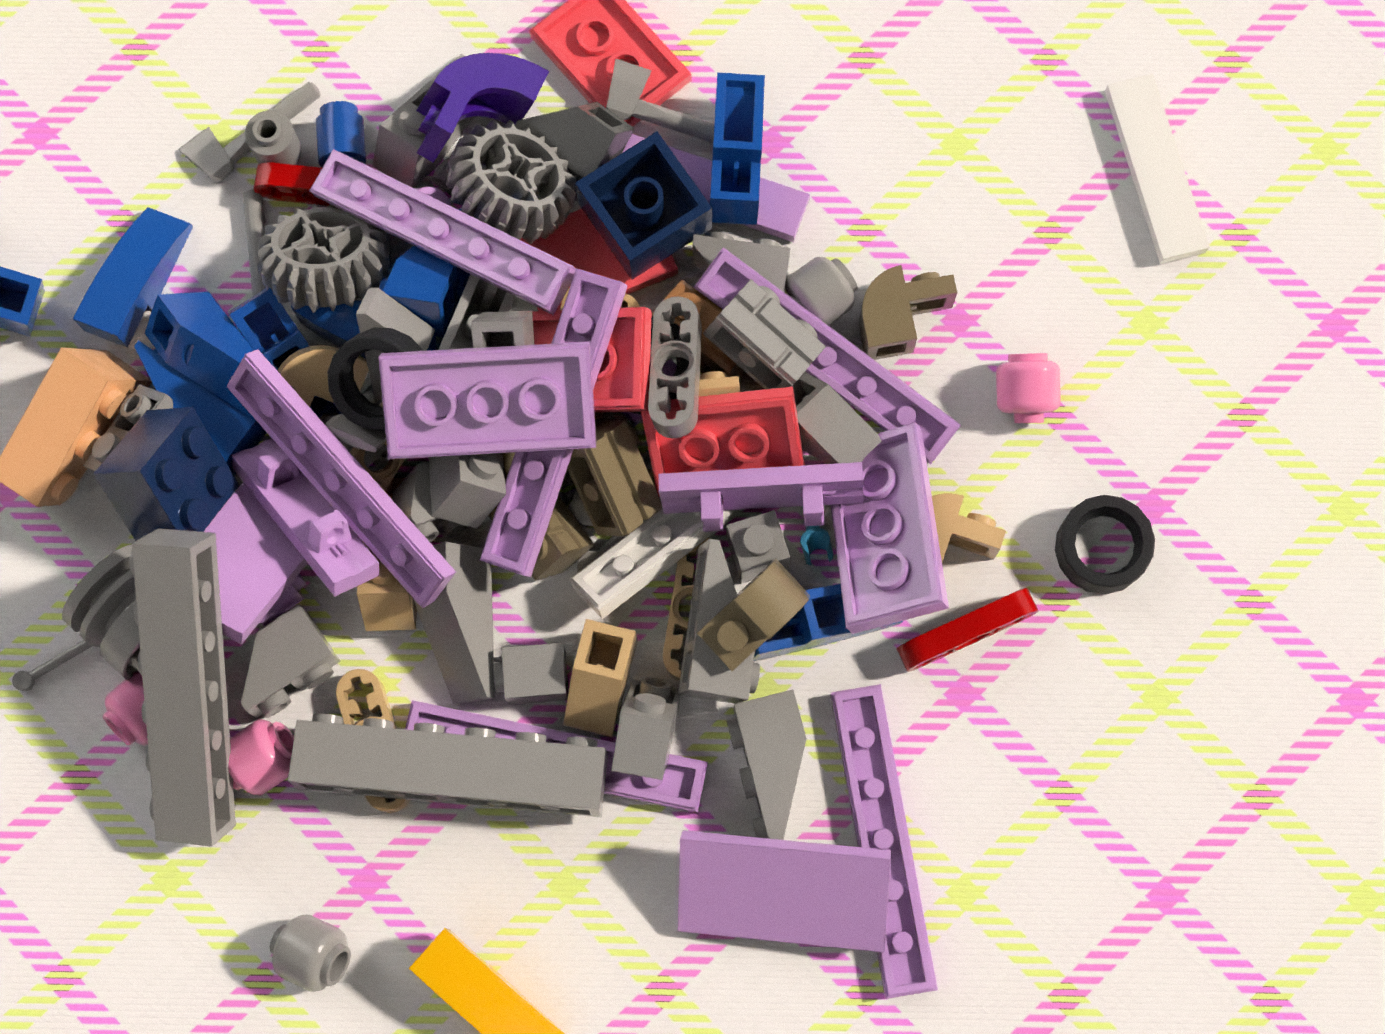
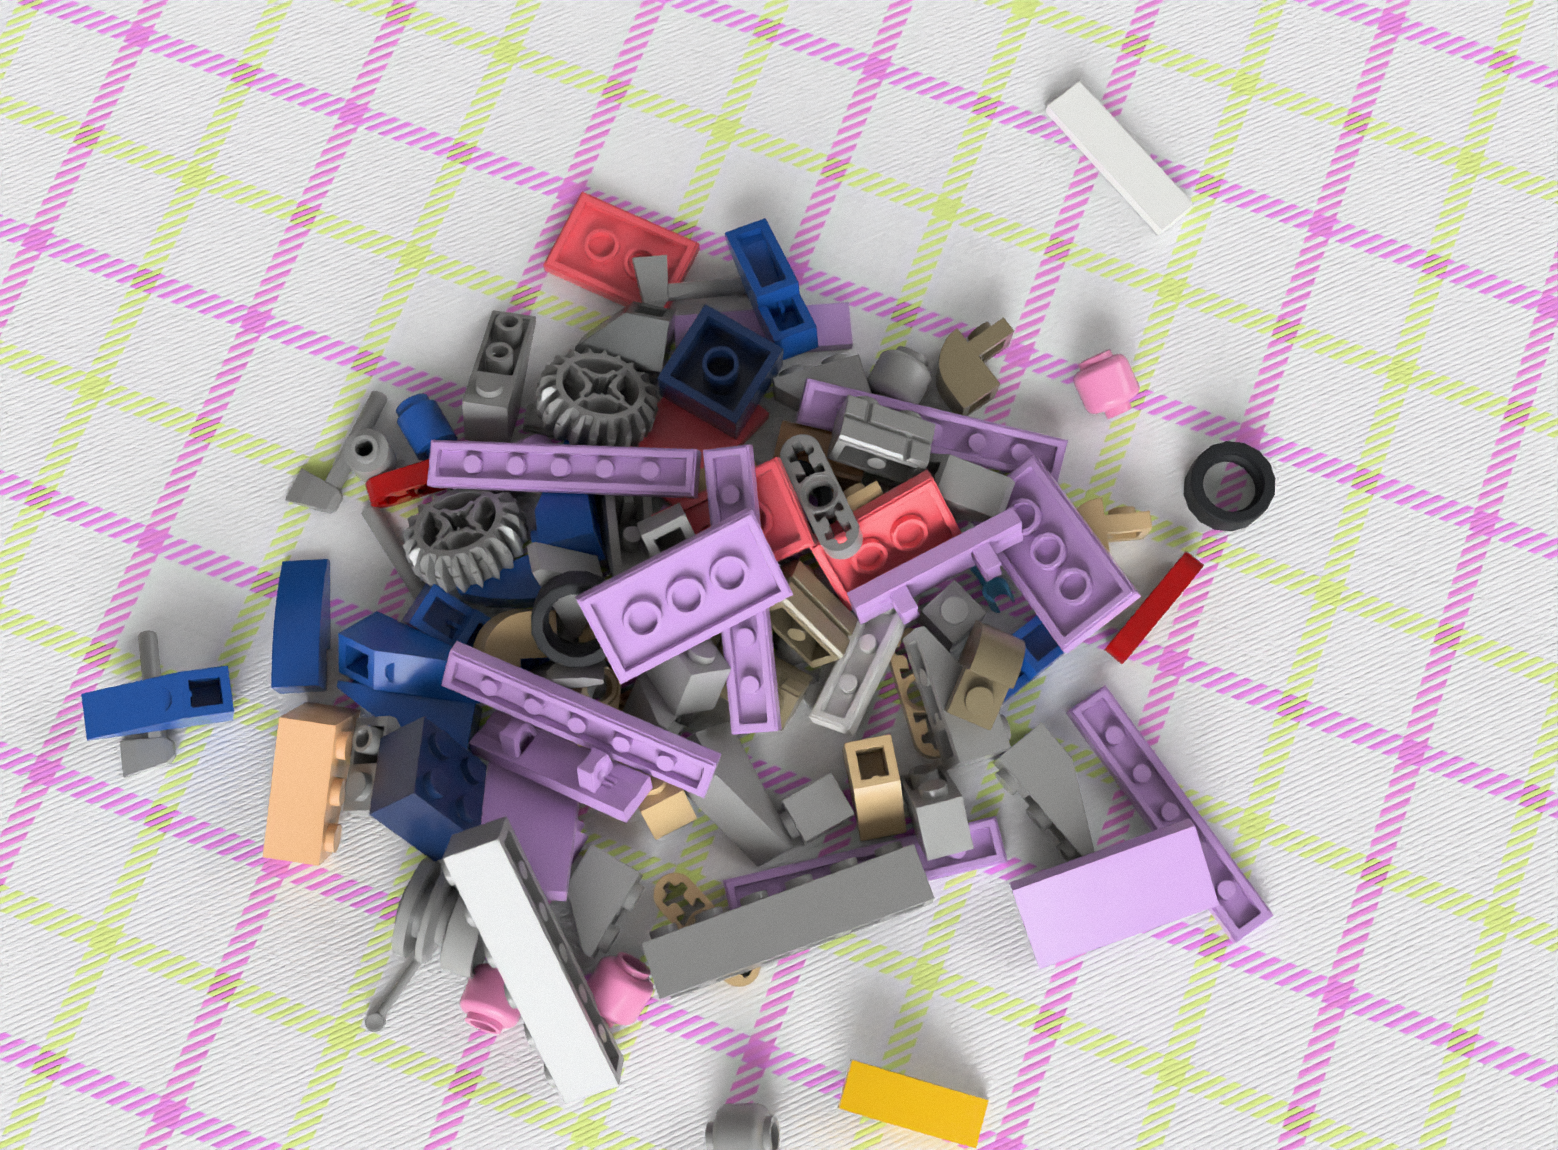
camera: 30 degrees left, 0 degrees up
dark purple arch [416,53,549,163] -> none

